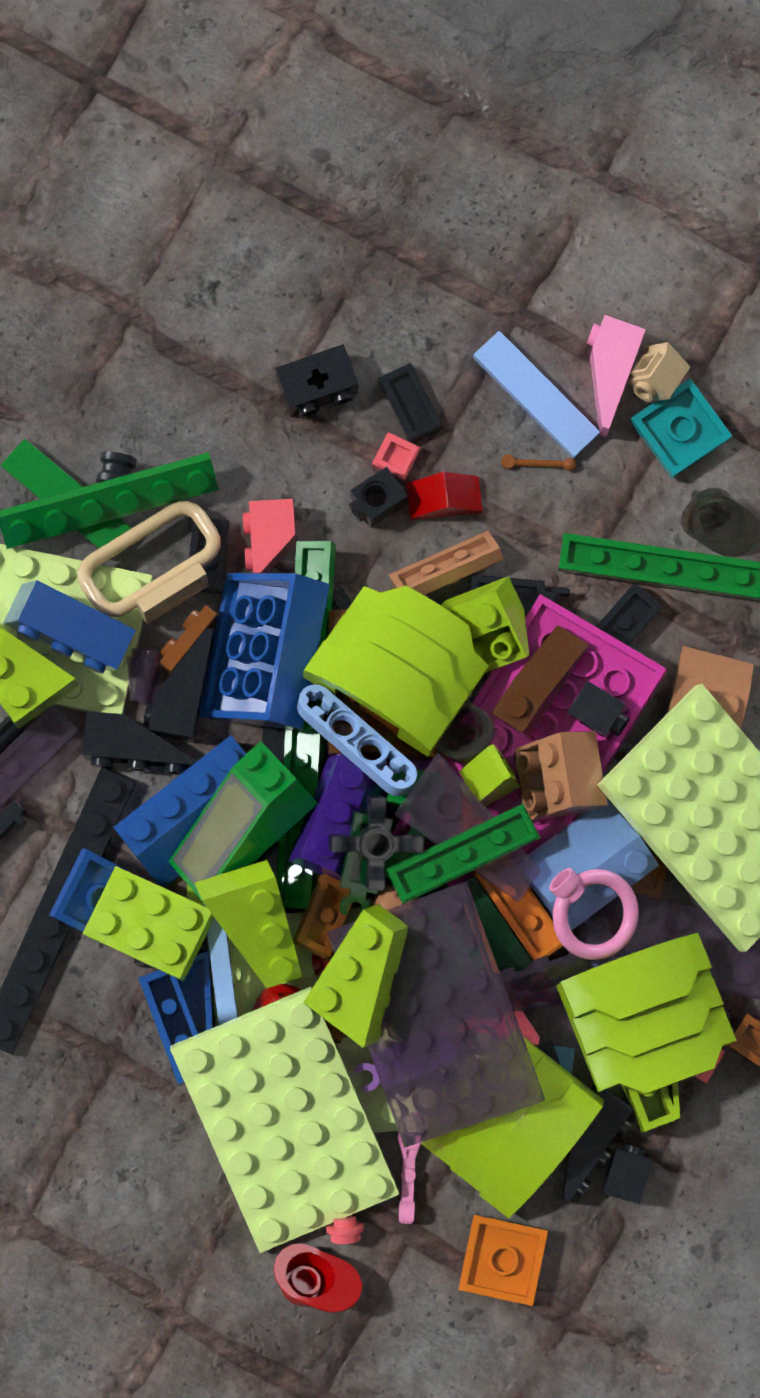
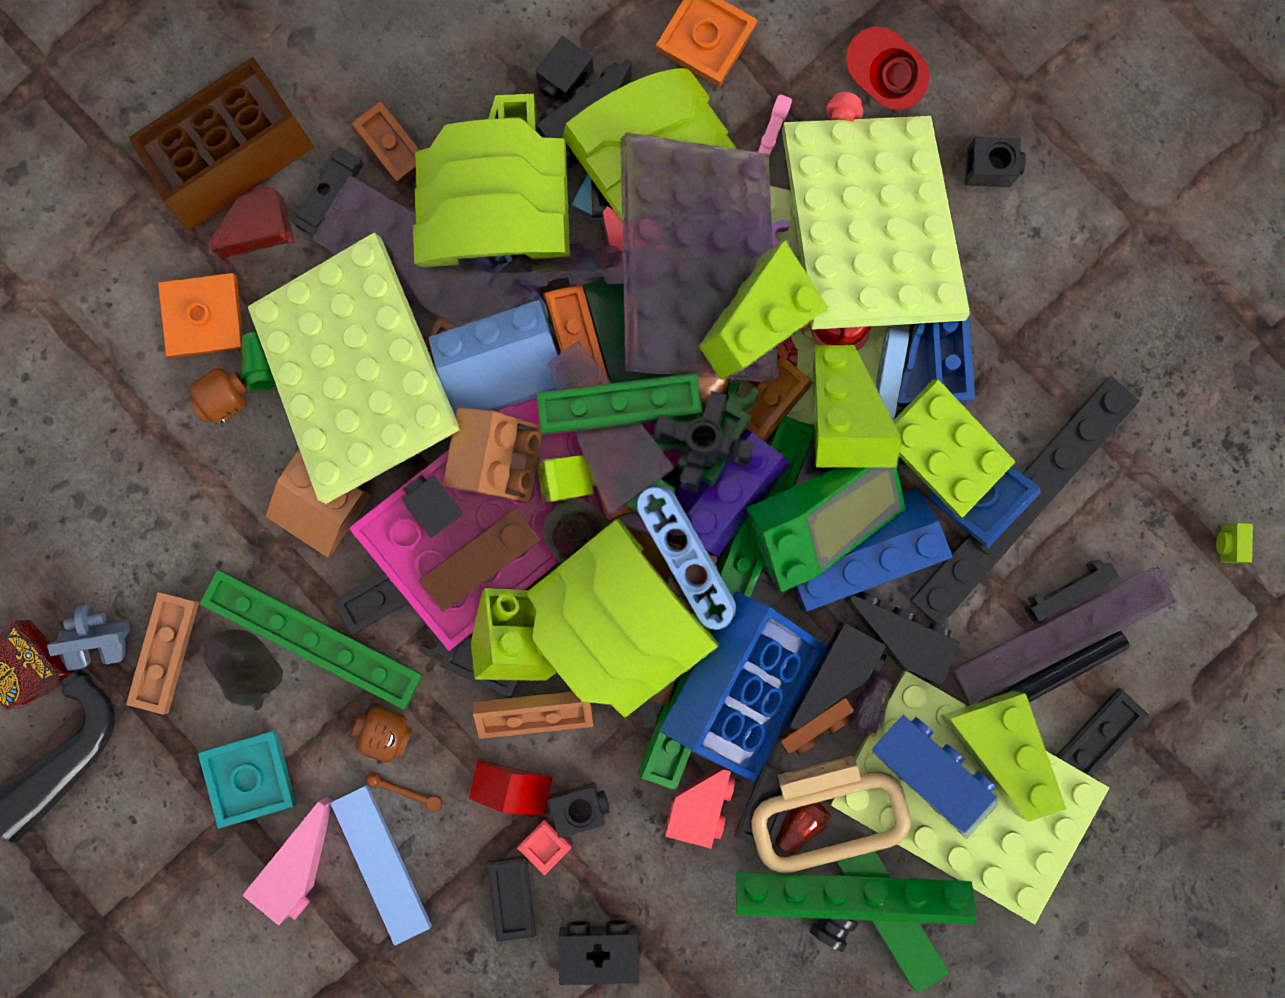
camera: 160 degrees left, 5 degrees up
bright pink piece [549,868,639,960] -> none
tan window [627,342,690,403] -> none
none -> dark orange head [350,706,412,763]
none -> clear red cone [776,802,831,855]
none -> black brick [965,137,1026,187]

